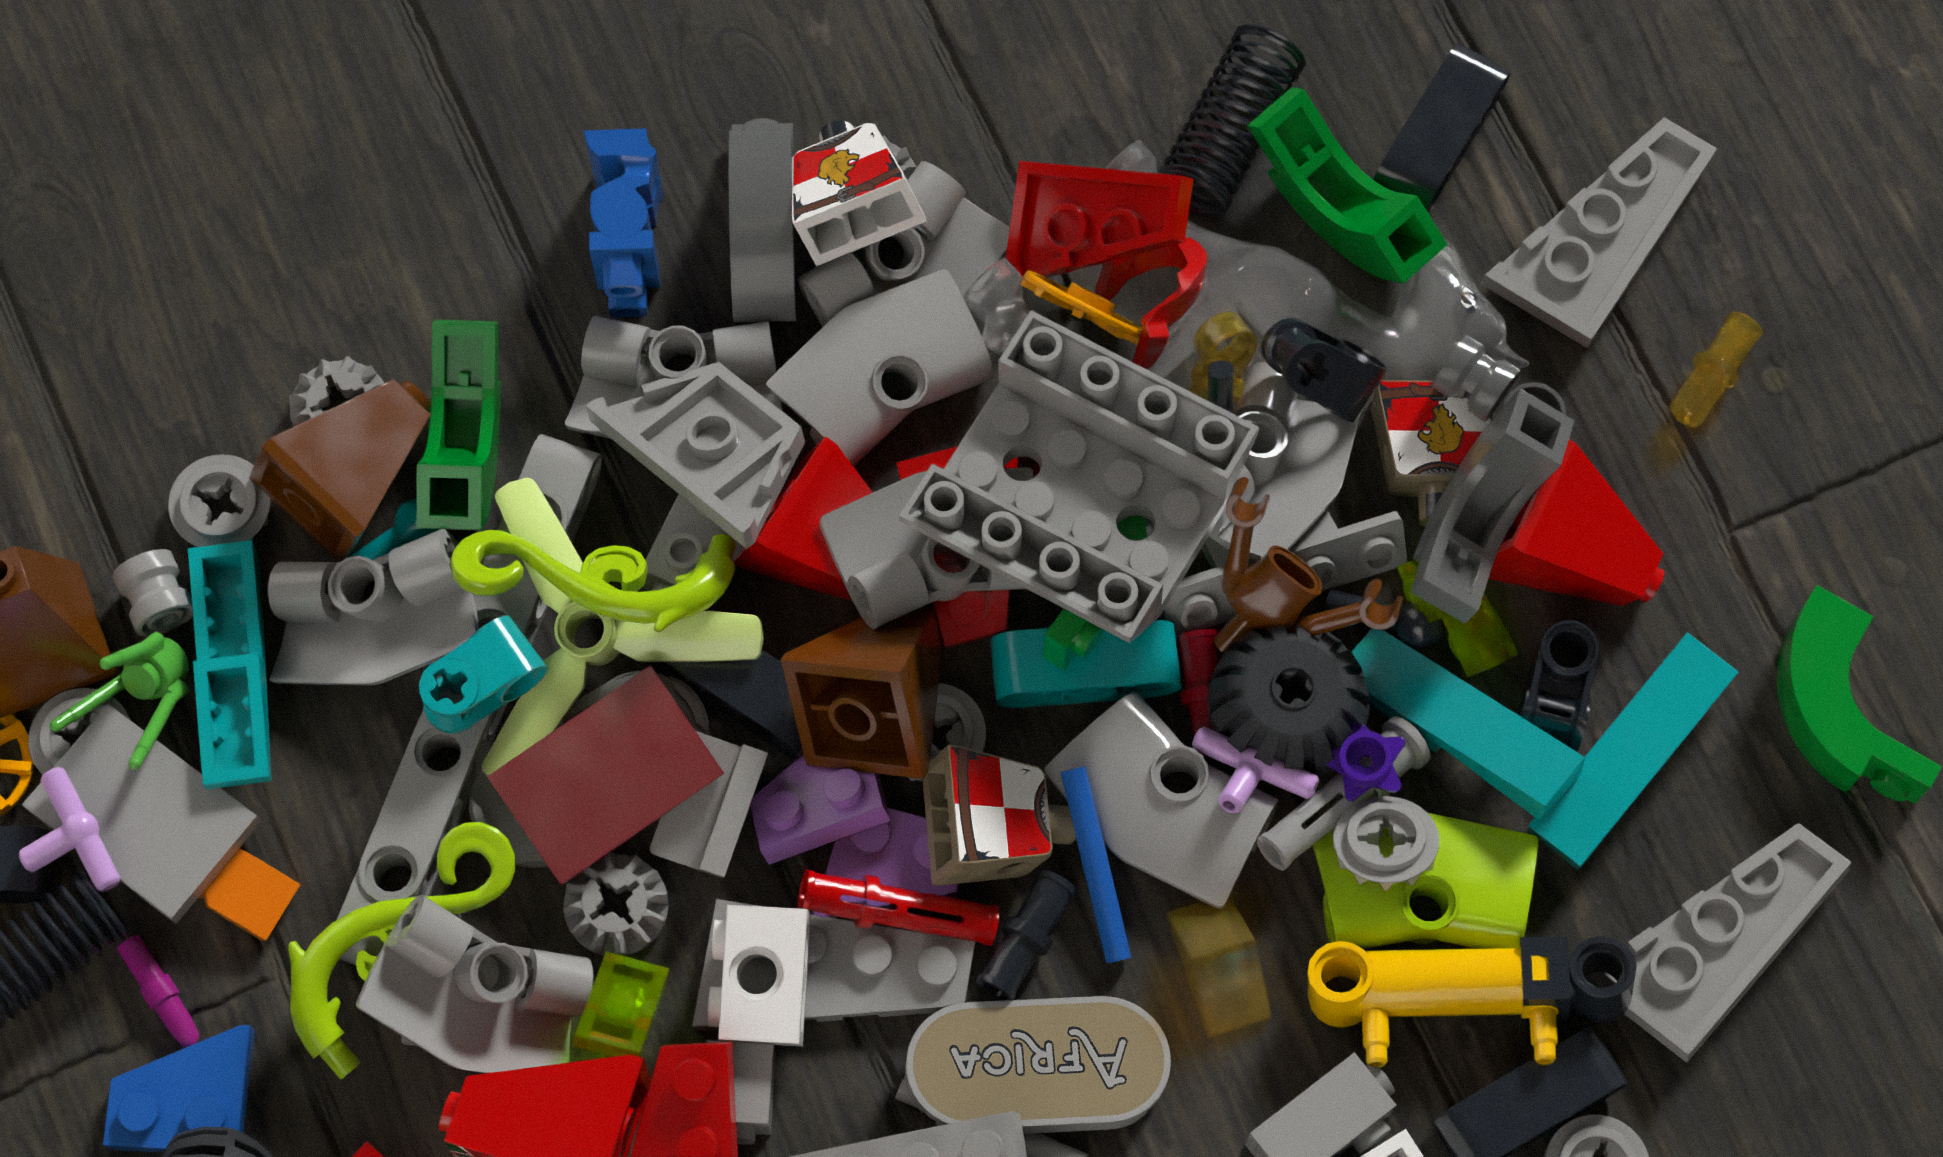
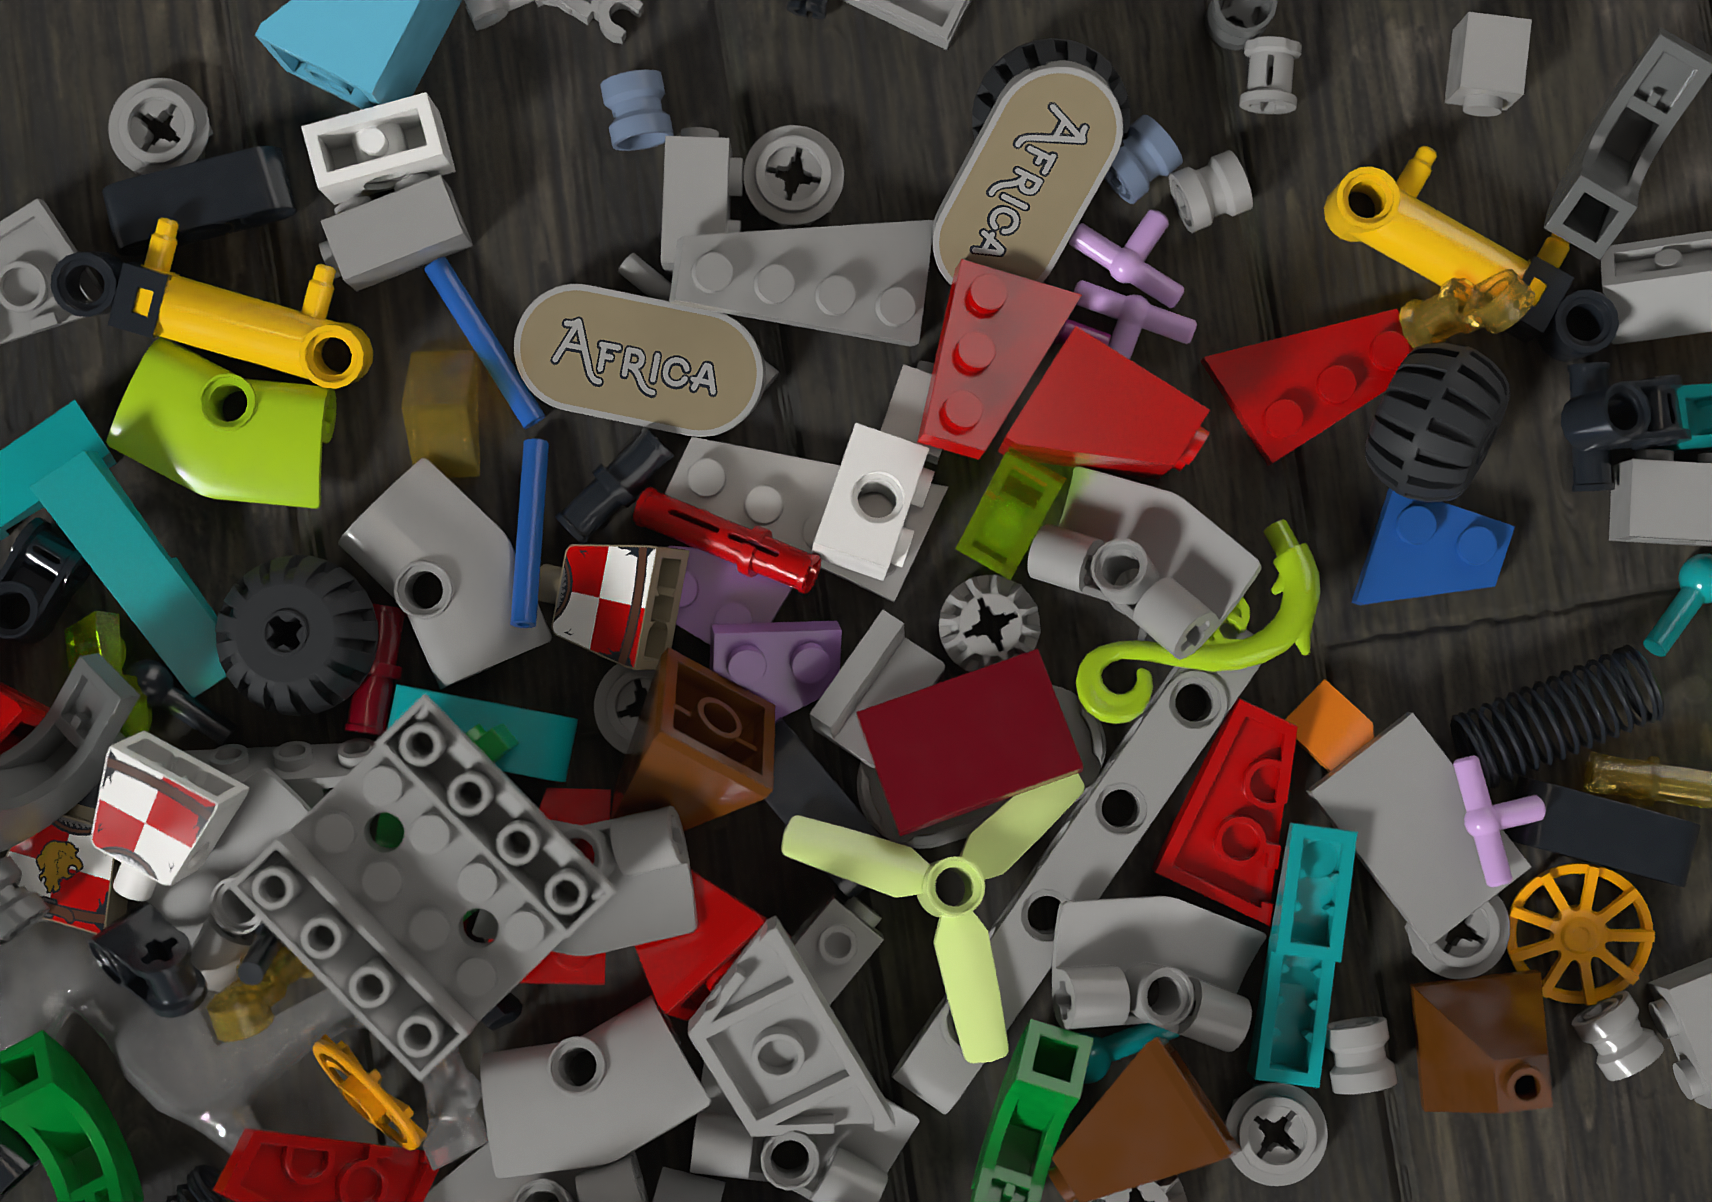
camera: 165 degrees left, 15 degrees up
bright green plant [49,632,189,770] -> none
magenta piece [117,935,199,1048] -> none
teal piece [419,615,548,734] -> none
lime plant [450,530,736,632] -> none
red helmet [1095,237,1207,369] -> none
lavender piece [1192,726,1319,813] -> none
reddish brown piece [1214,477,1403,653] -> none
light grey pin [1257,716,1430,870] -> none
dark purple plate [1326,723,1405,802] -> none
light grey gear [1333,796,1439,891] -> none
none -> torso [90,731,250,901]
none -> blue piece [424,257,546,429]
none -> red wing [1152,697,1298,926]

